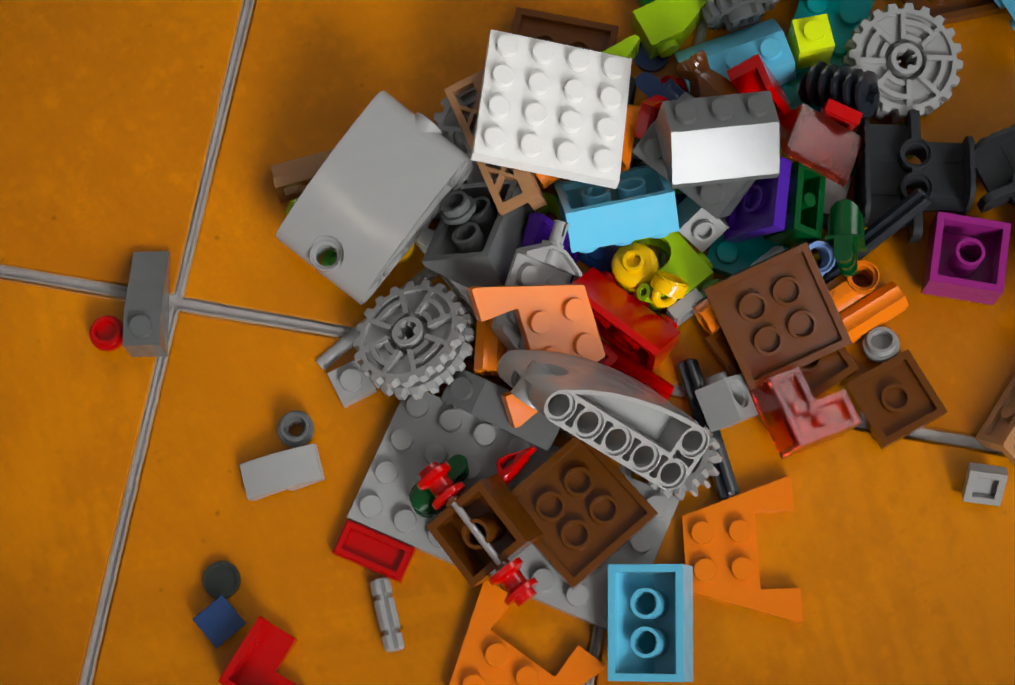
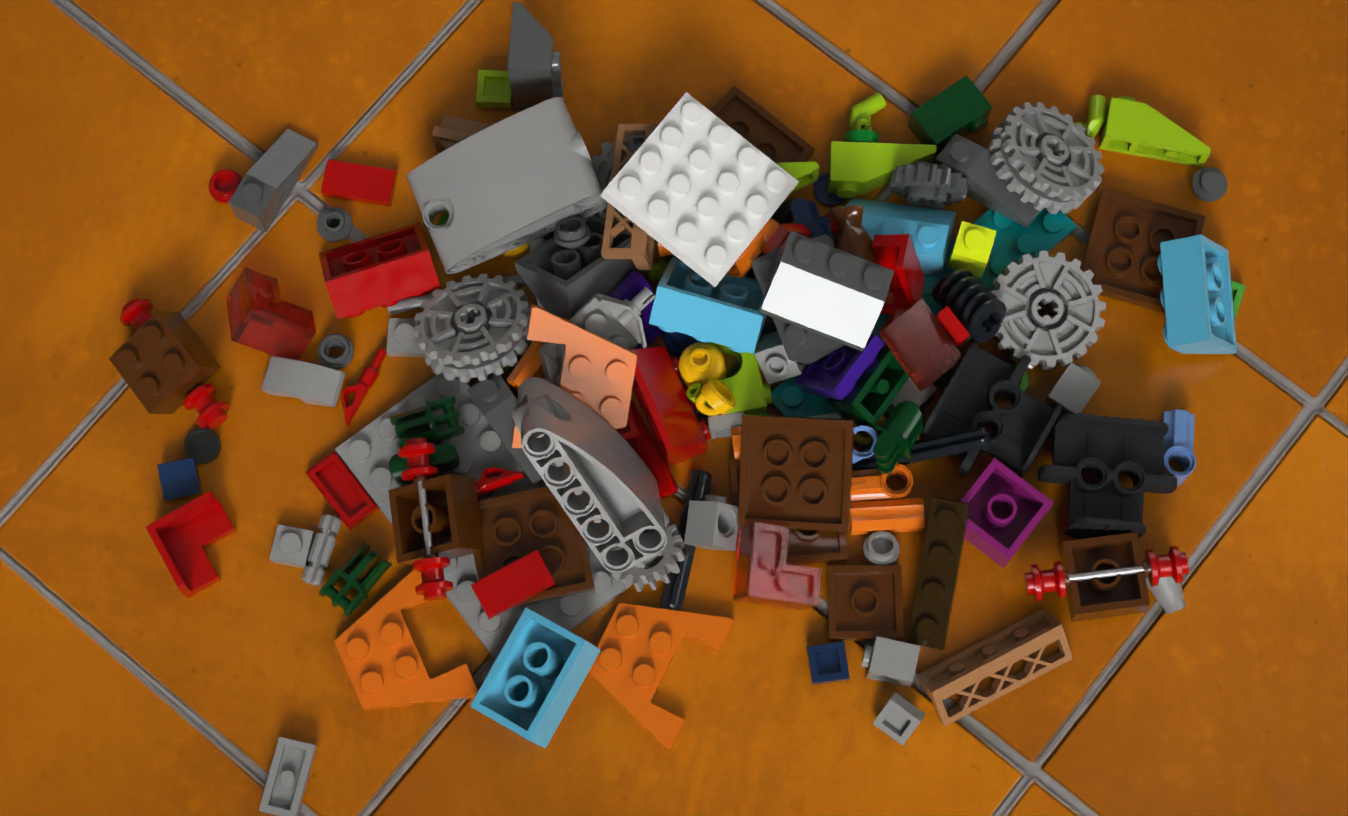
camera: 25 degrees right, 0 degrees up
none -> reddish brown brick [109,298,230,429]
none -> clear red panel [226,267,316,360]
none -> light grey plate [269,524,315,569]
none -> dark grey plate [317,207,353,242]
none -> red slope [318,222,440,319]
none -> dark green arm [319,541,392,617]
none -> red tile [321,159,398,207]
none -> red hand [341,348,387,428]
none -> dark green arm [389,397,465,449]
none -> red tile [471,550,555,620]
none -> lime plate [476,70,512,109]
none -> dark grey slope [507,3,564,112]
none -> dark blue plate [806,642,850,685]
none -> light grey brick [861,636,920,688]
none -> dark brown plate [907,496,971,650]
none -> light grey brick [1044,362,1101,417]

